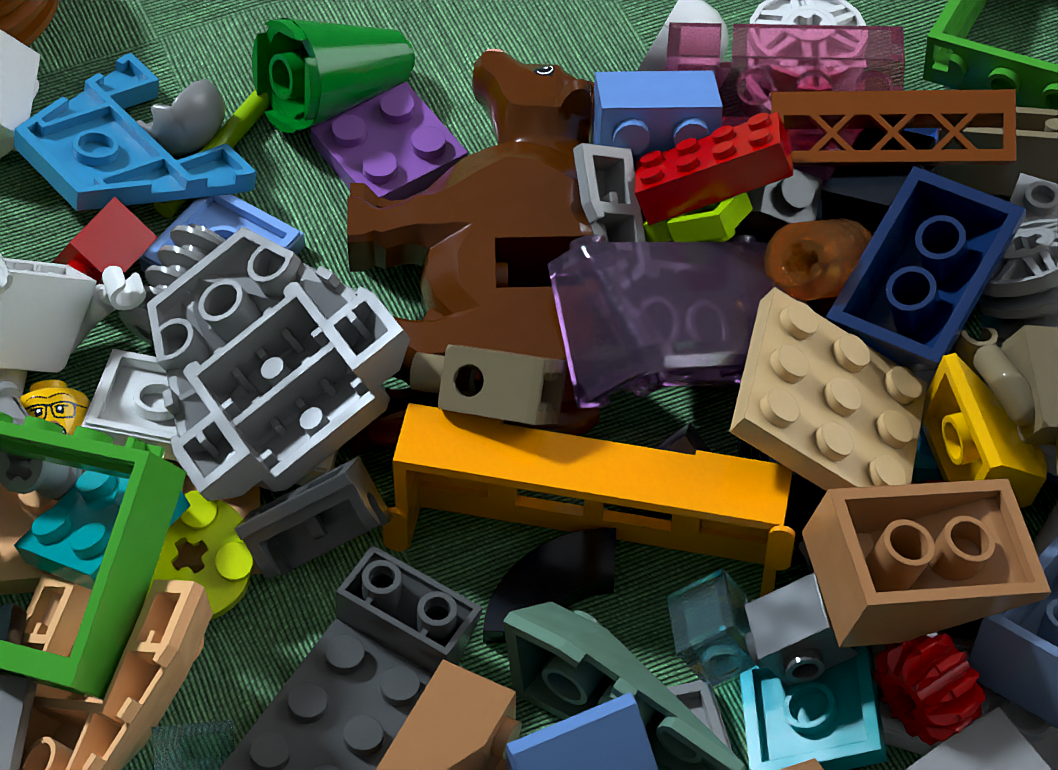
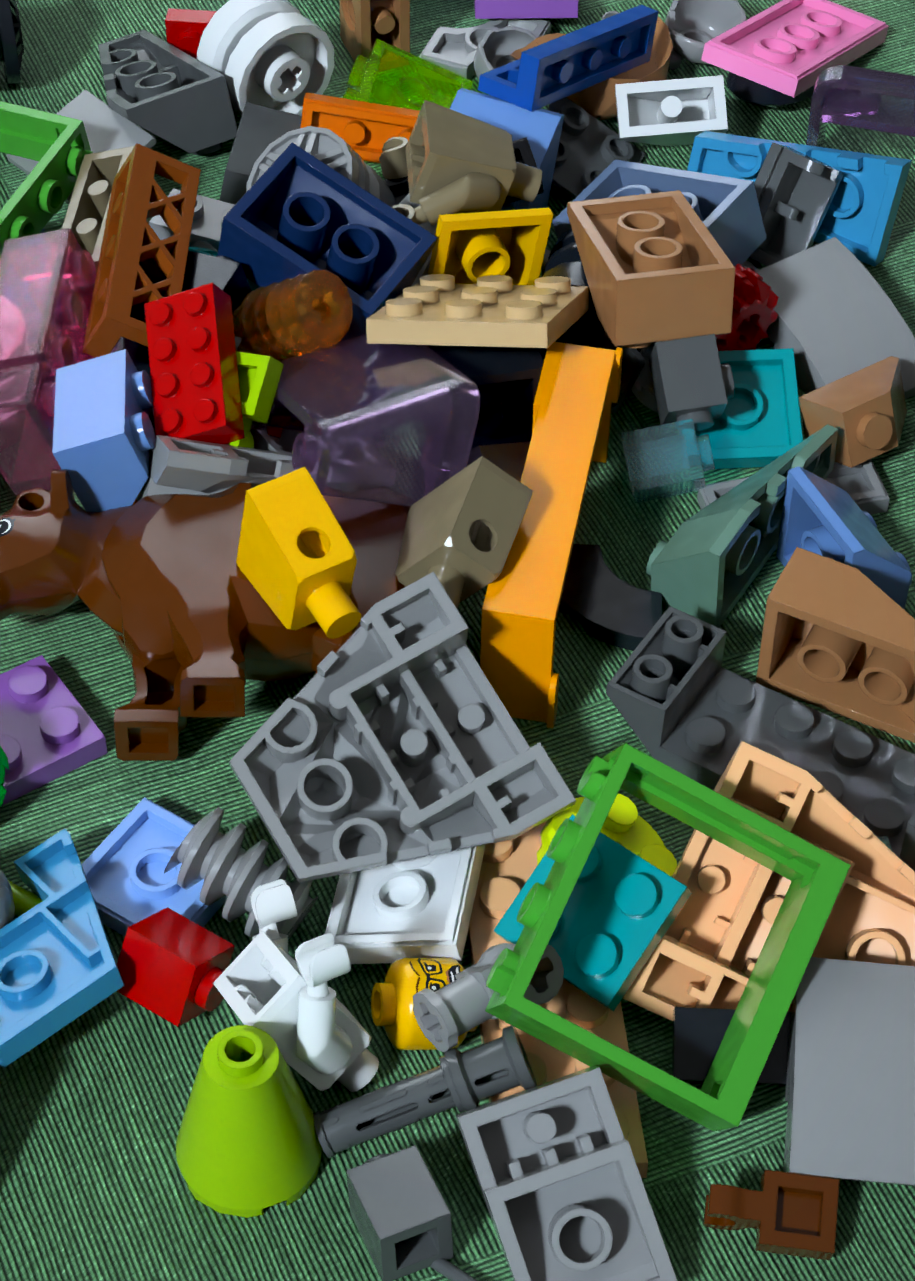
camera: 90 degrees left, 5 degrees down
dark grey hinge [234,456,393,580] -> none
none -> yellow torso [236,467,362,639]

